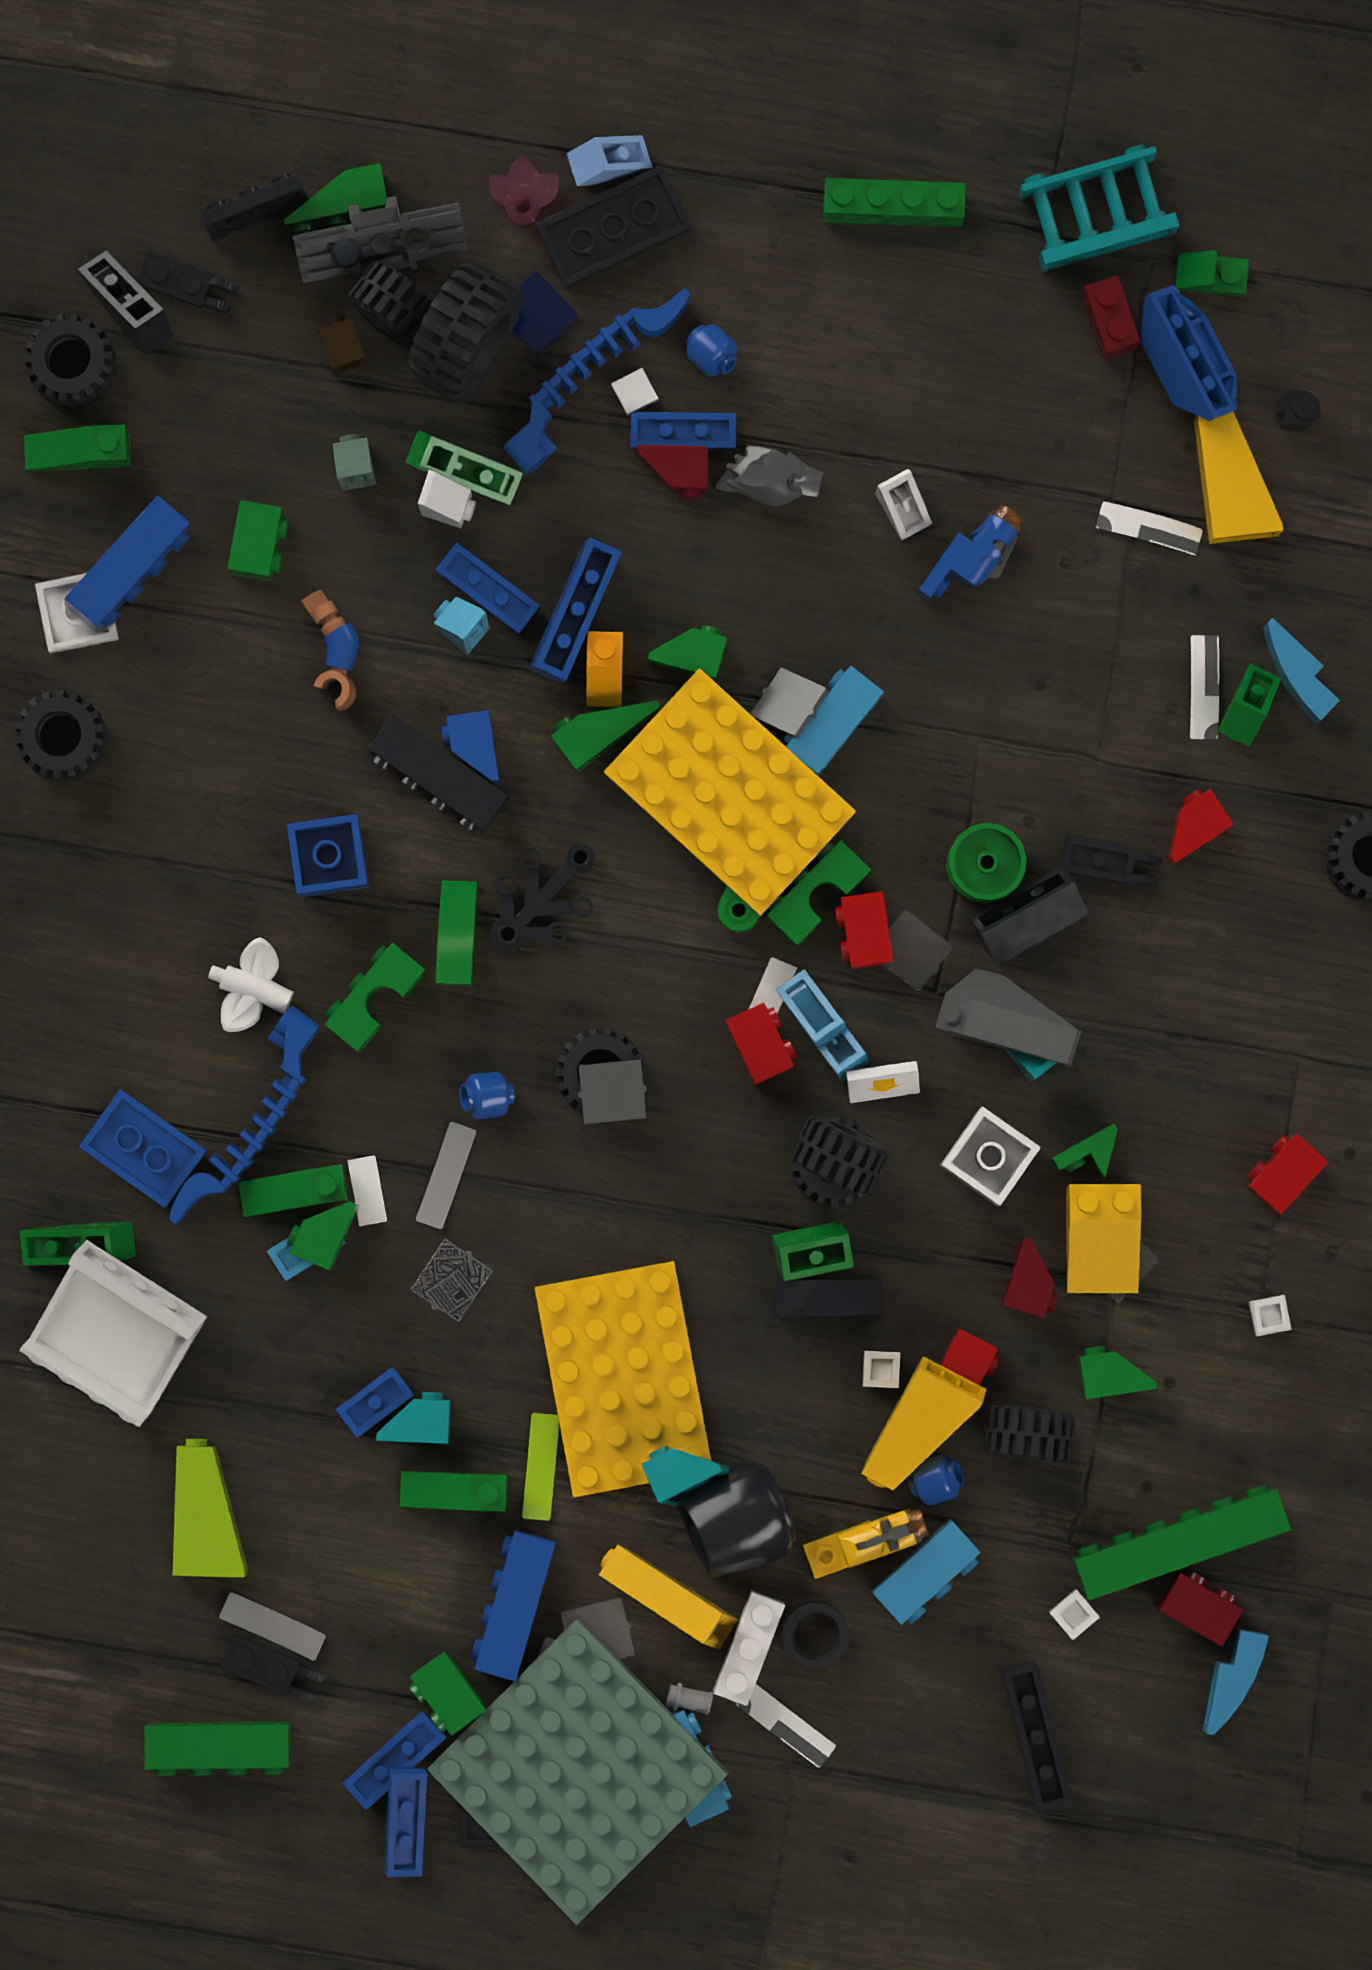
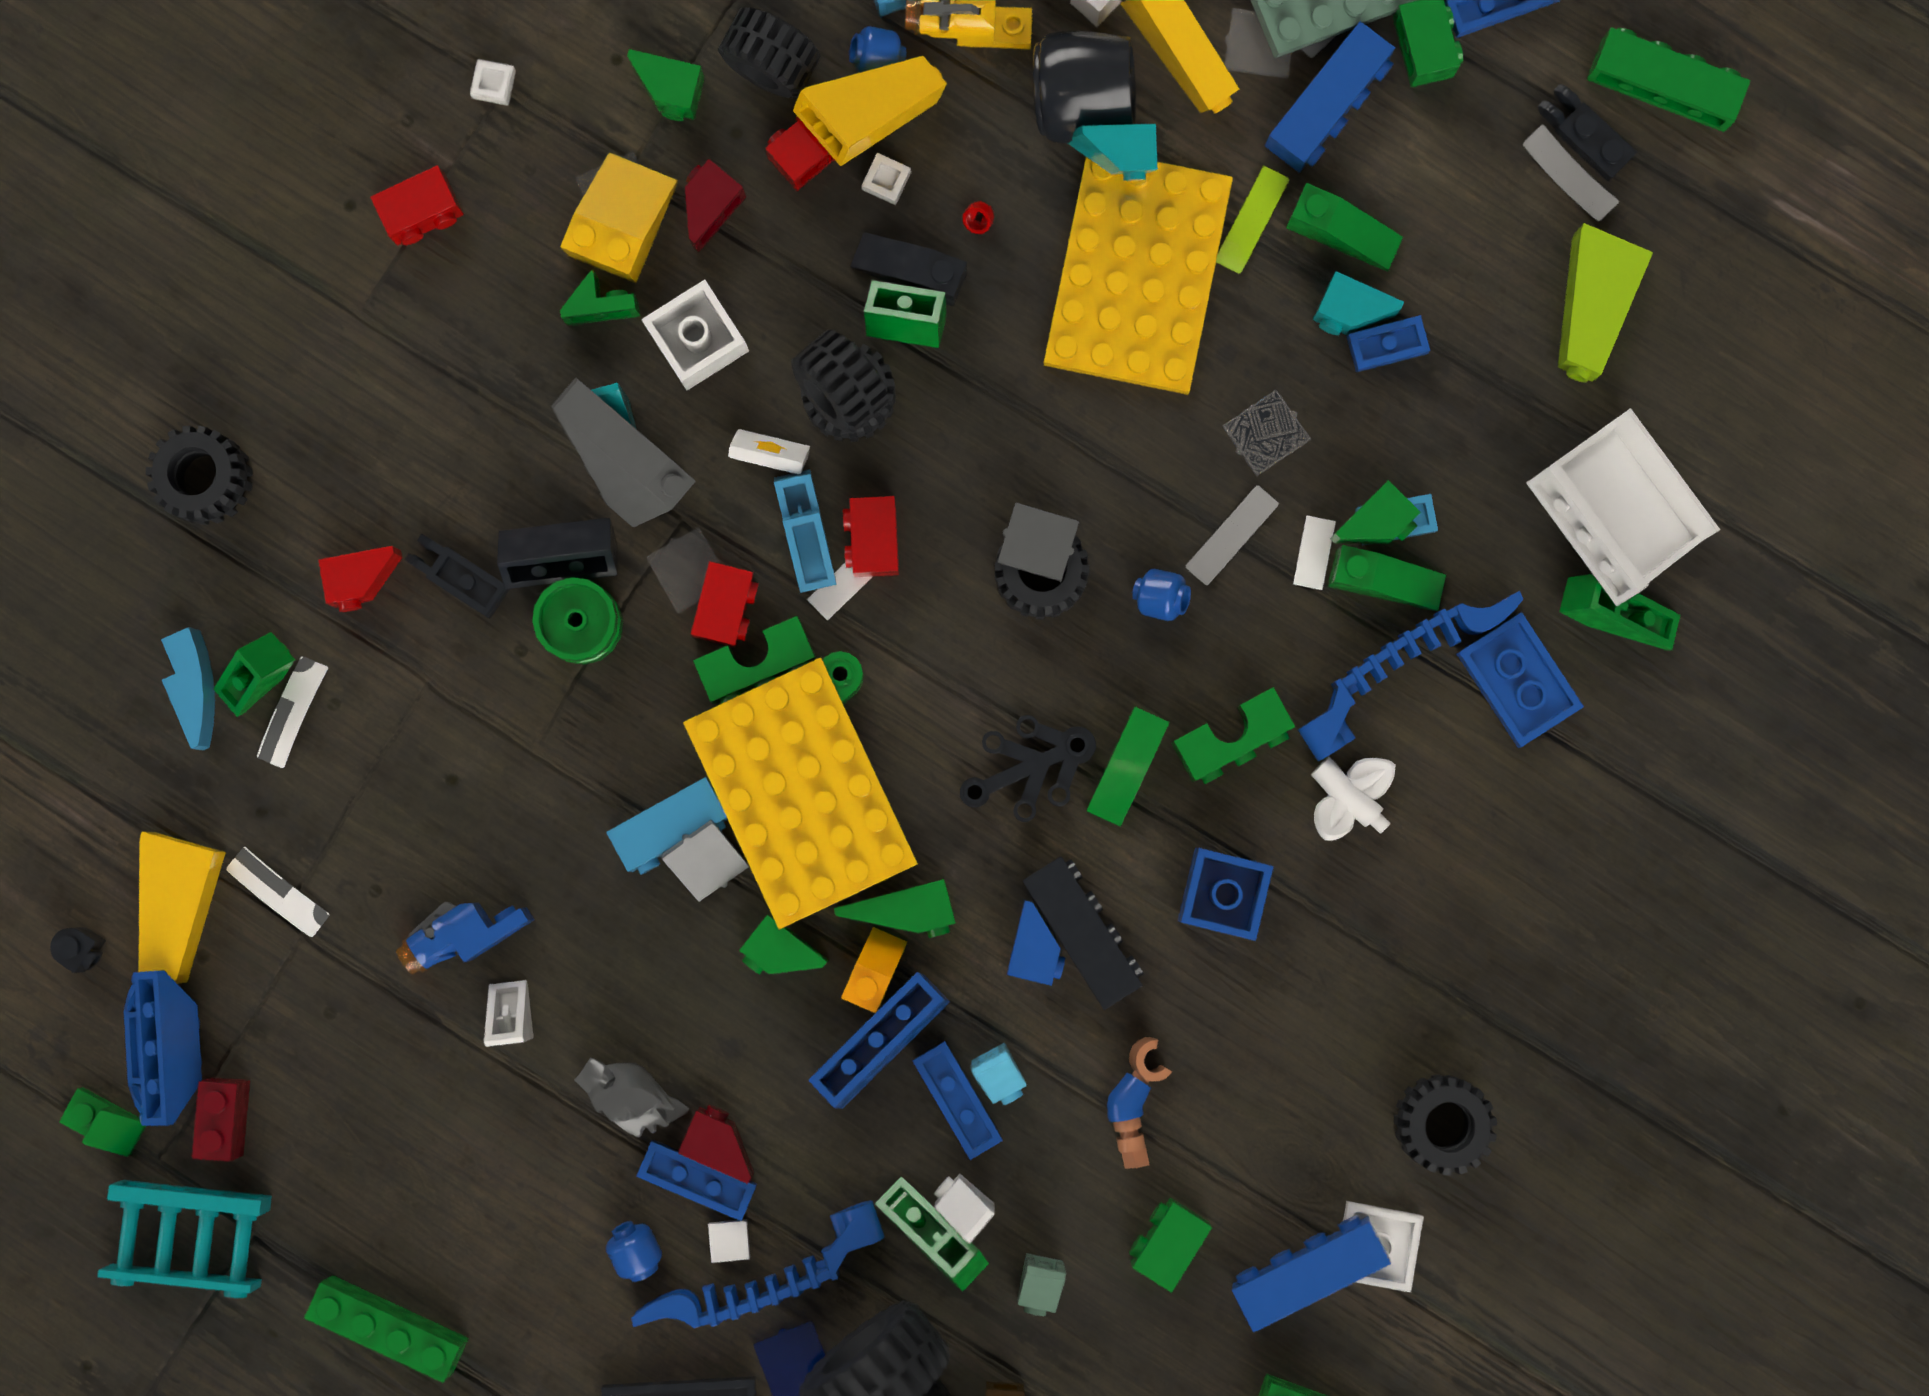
camera: 150 degrees left, 0 degrees up
none -> red hinge [962,201,994,234]

